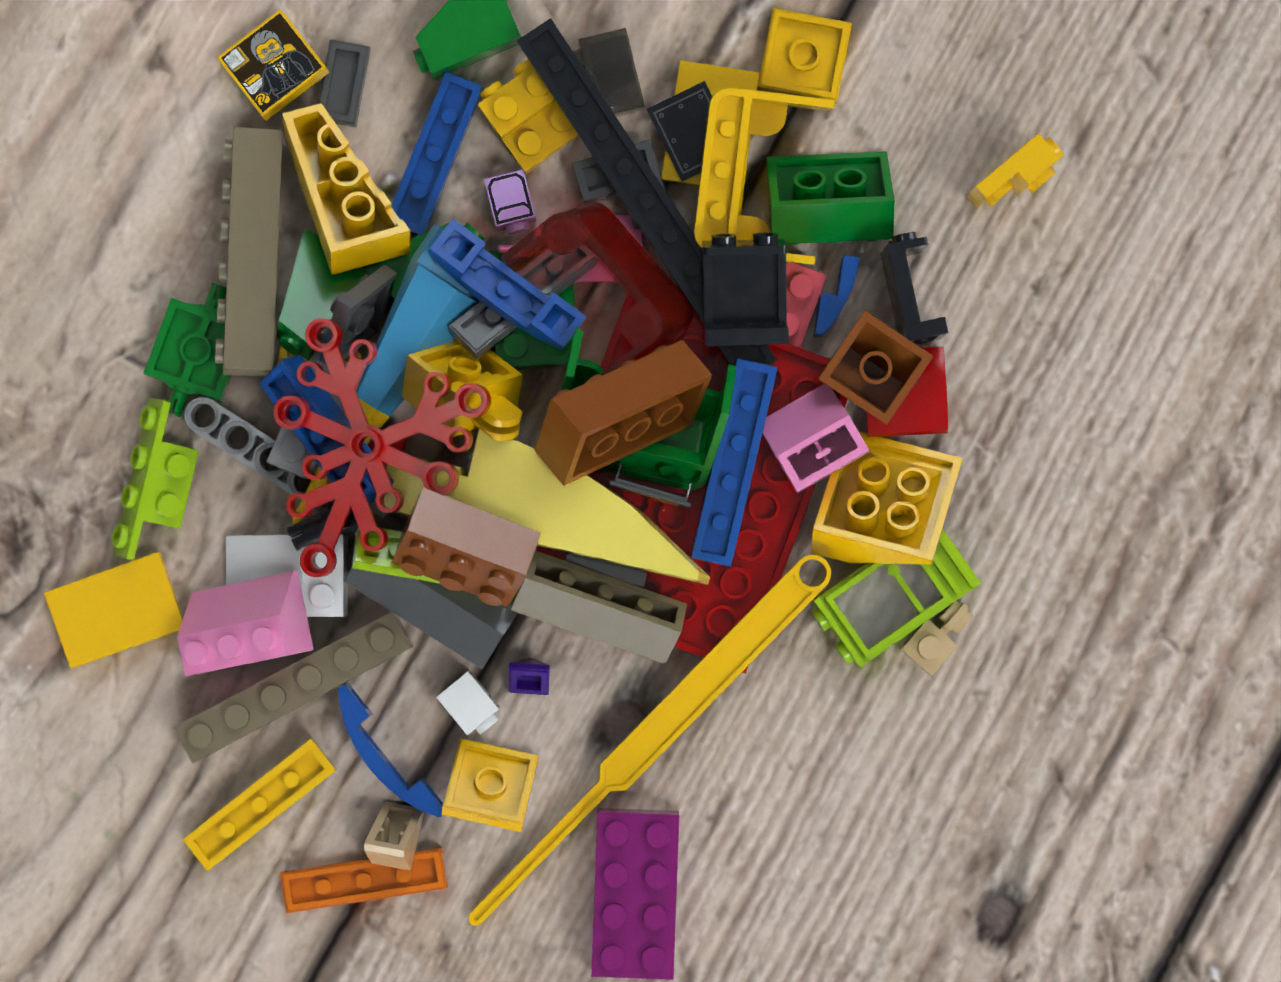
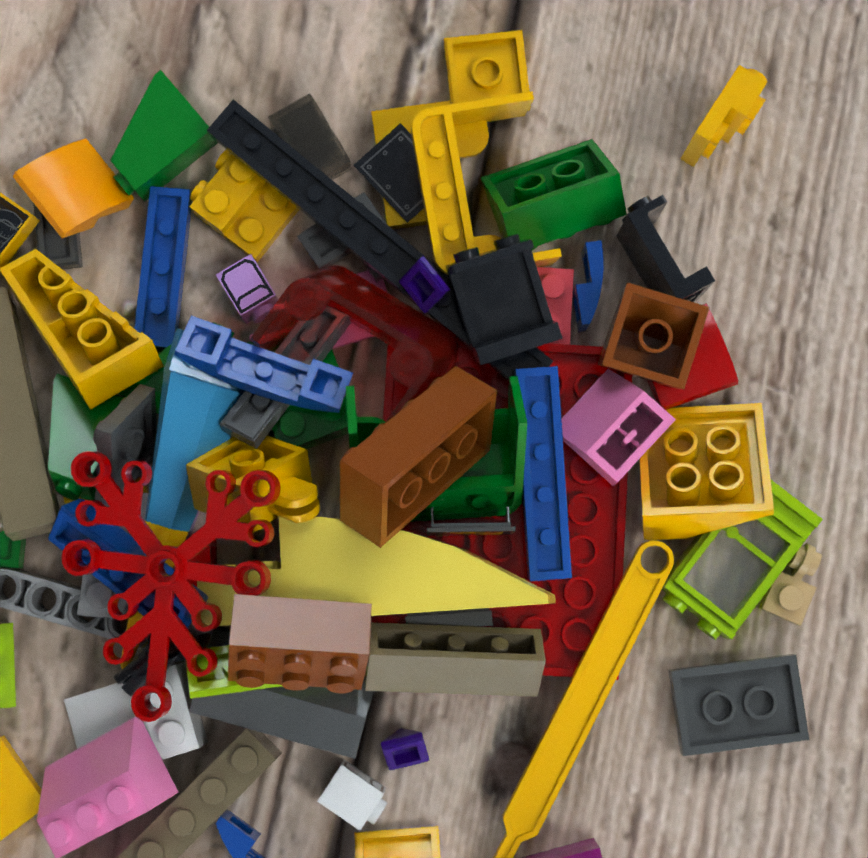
camera: 10 degrees left, 5 degrees down
none -> light orange slope [13,138,134,238]
none -> dark purple slope [399,256,450,314]
none -> dark grey plate [668,654,810,756]

